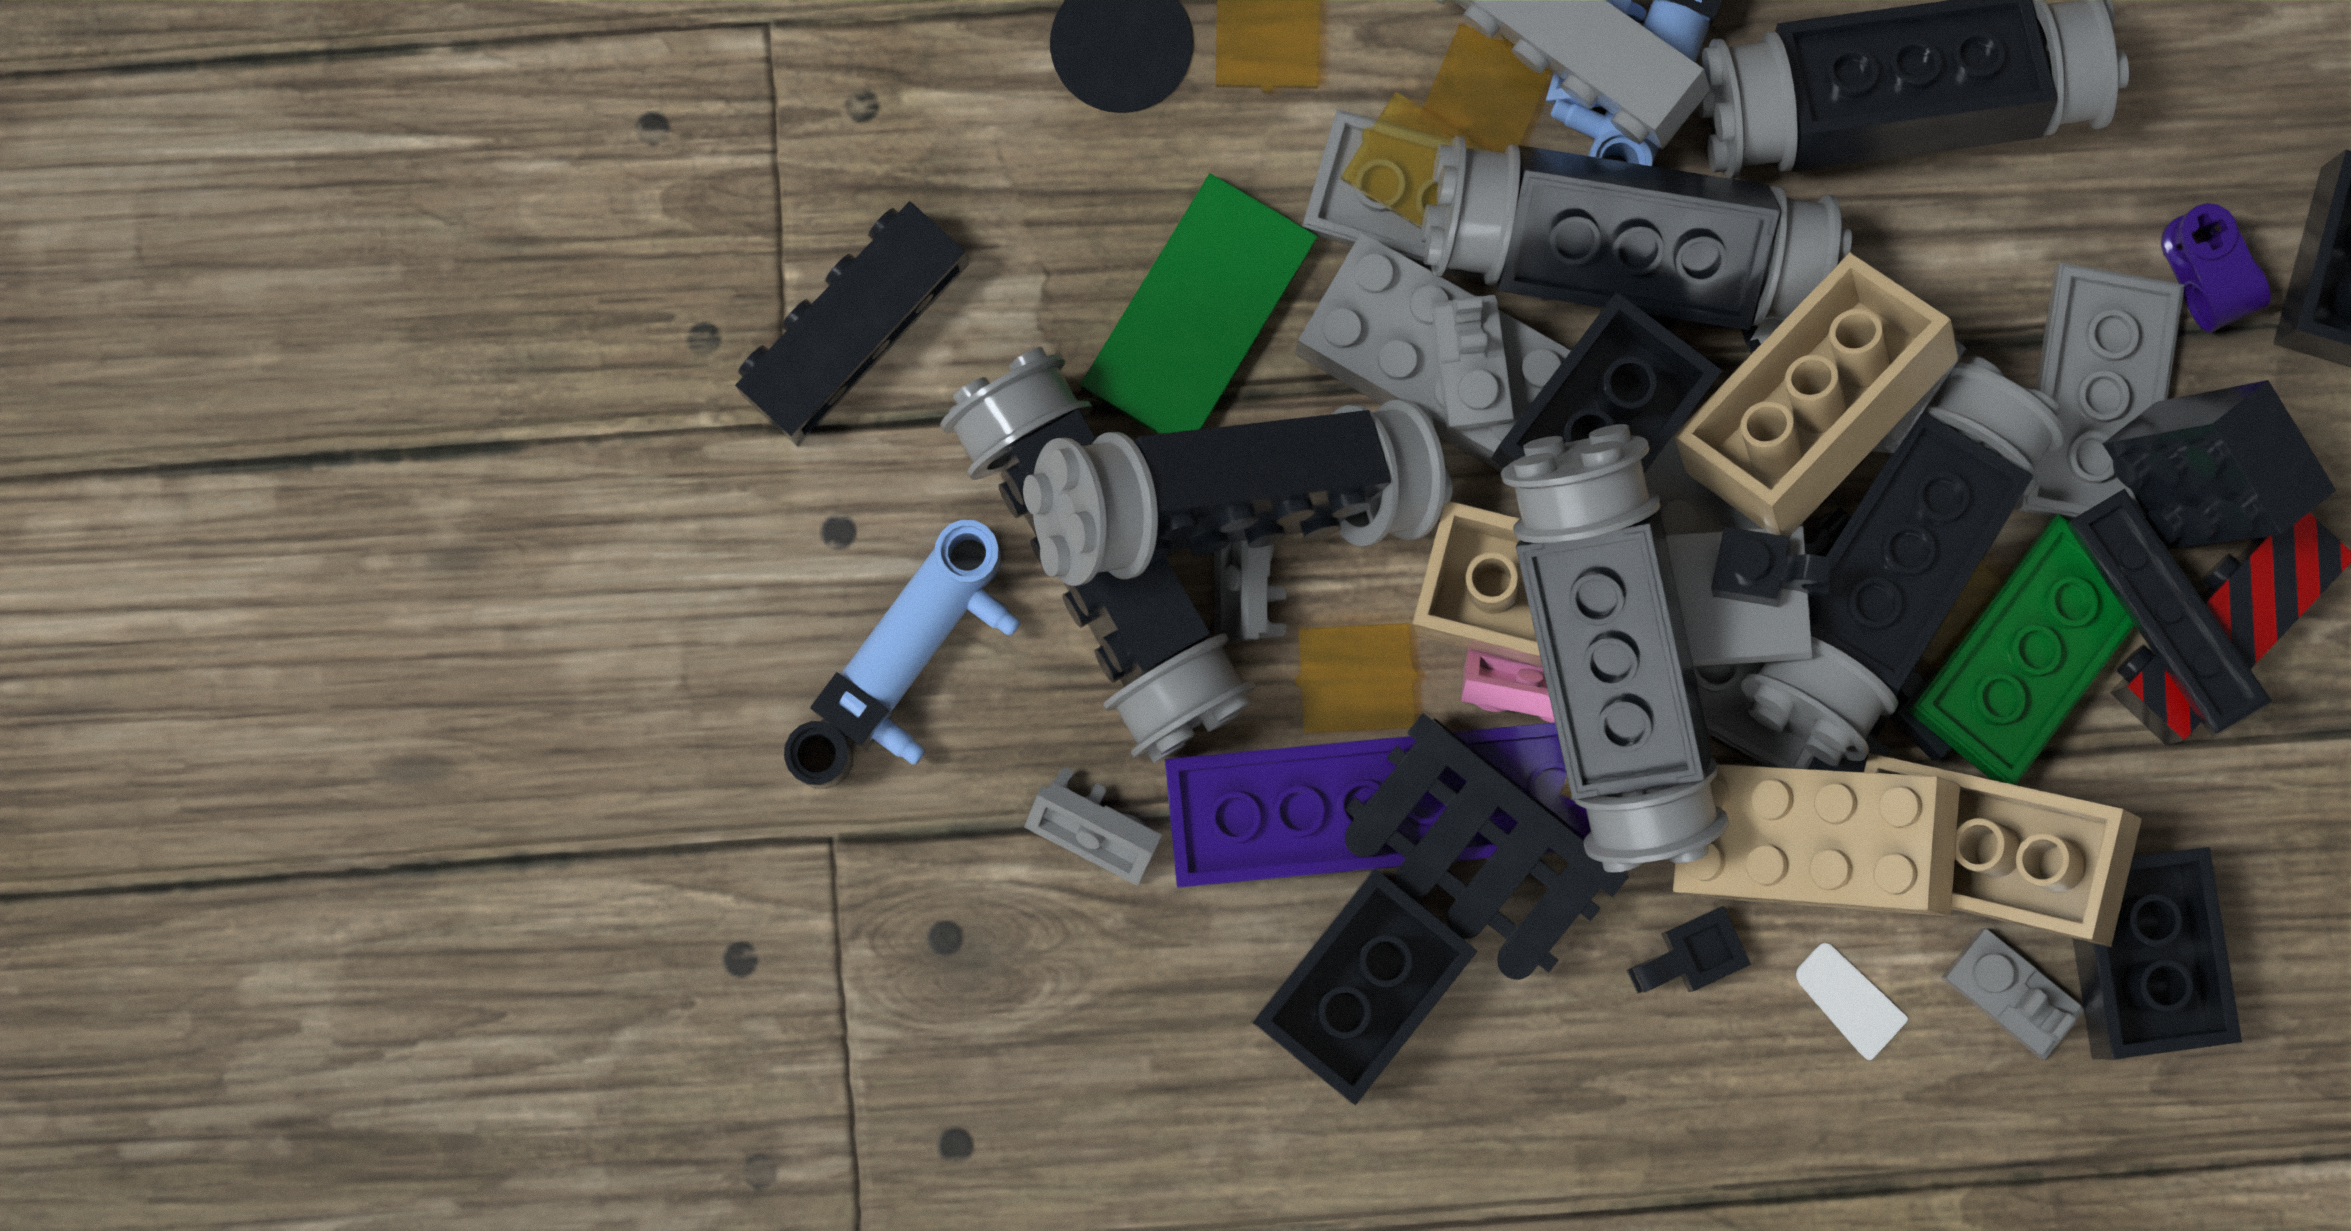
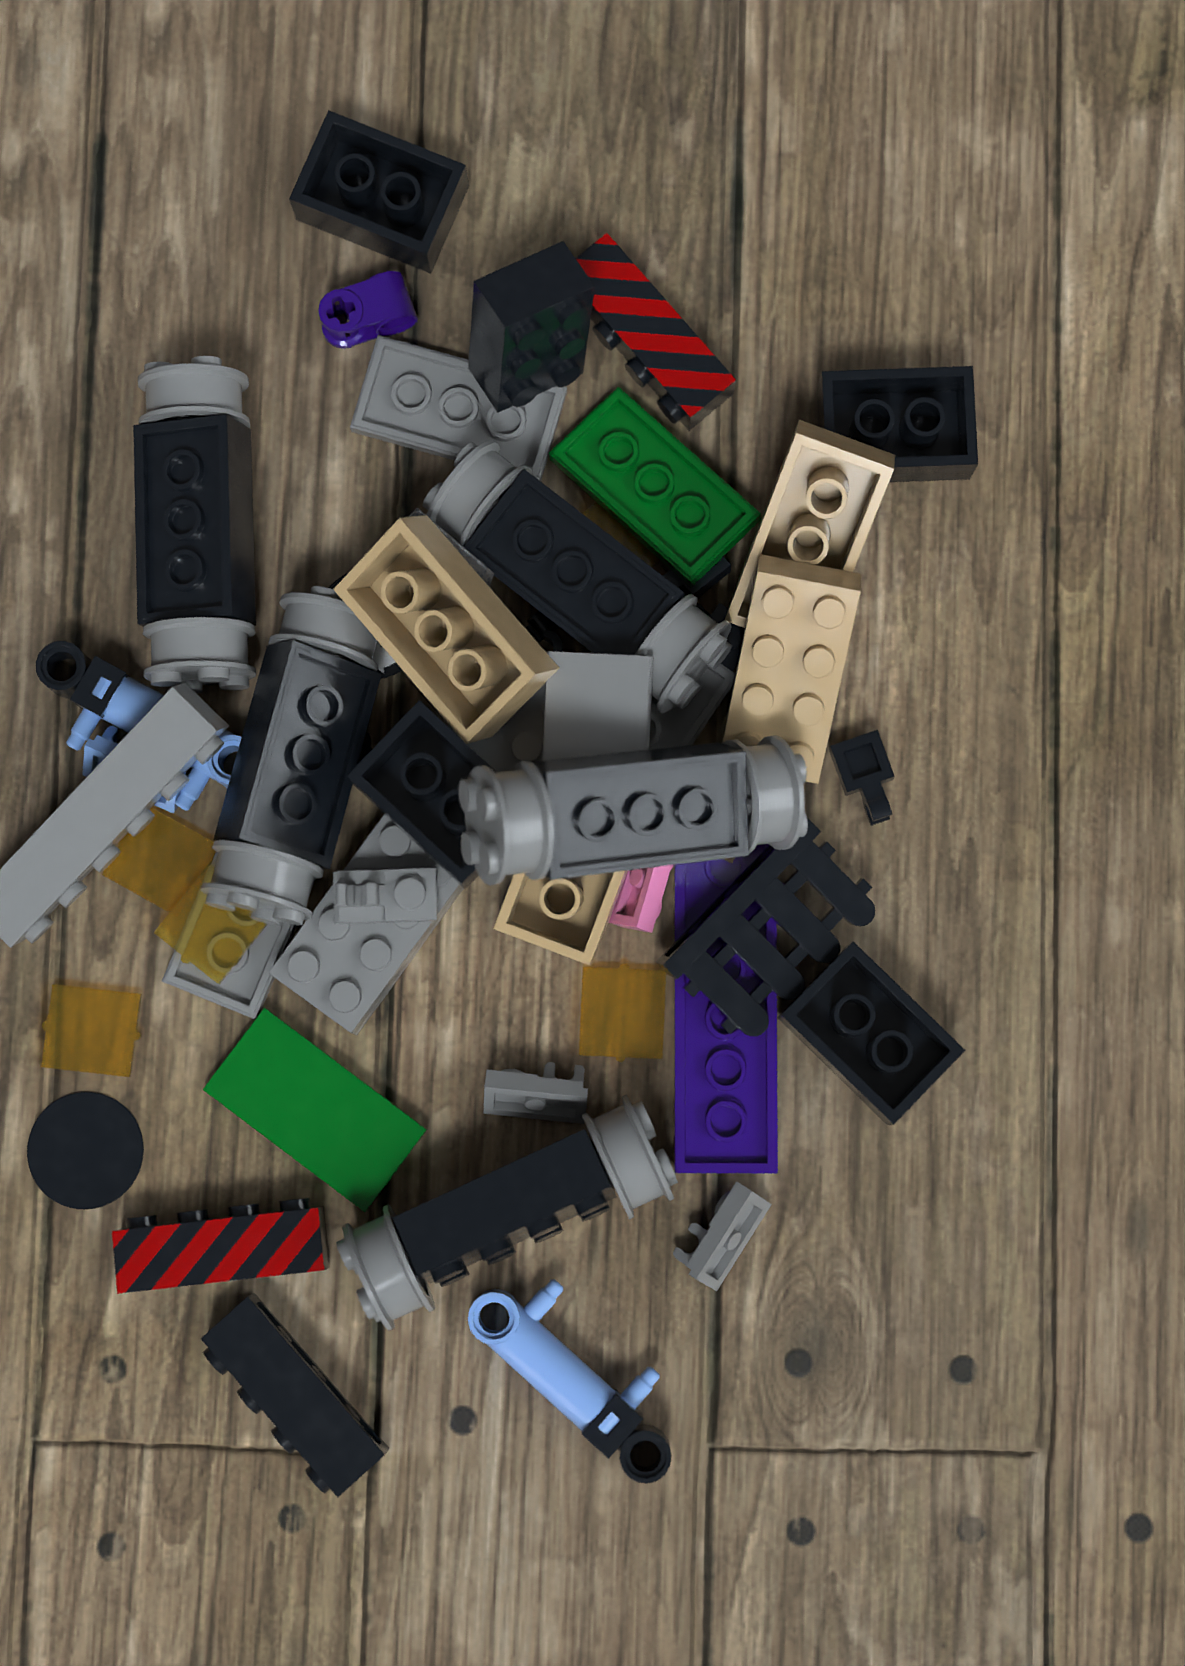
camera: 80 degrees left, 0 degrees up
brick [1023,399,1452,586] -> none
black plate [1711,527,1834,607] -> none
white sticker [1796,943,1908,1060] -> none
light grey plate [1941,928,2084,1060] -> none
black tile [2067,488,2272,739] -> none
none -> brick [112,1198,330,1294]

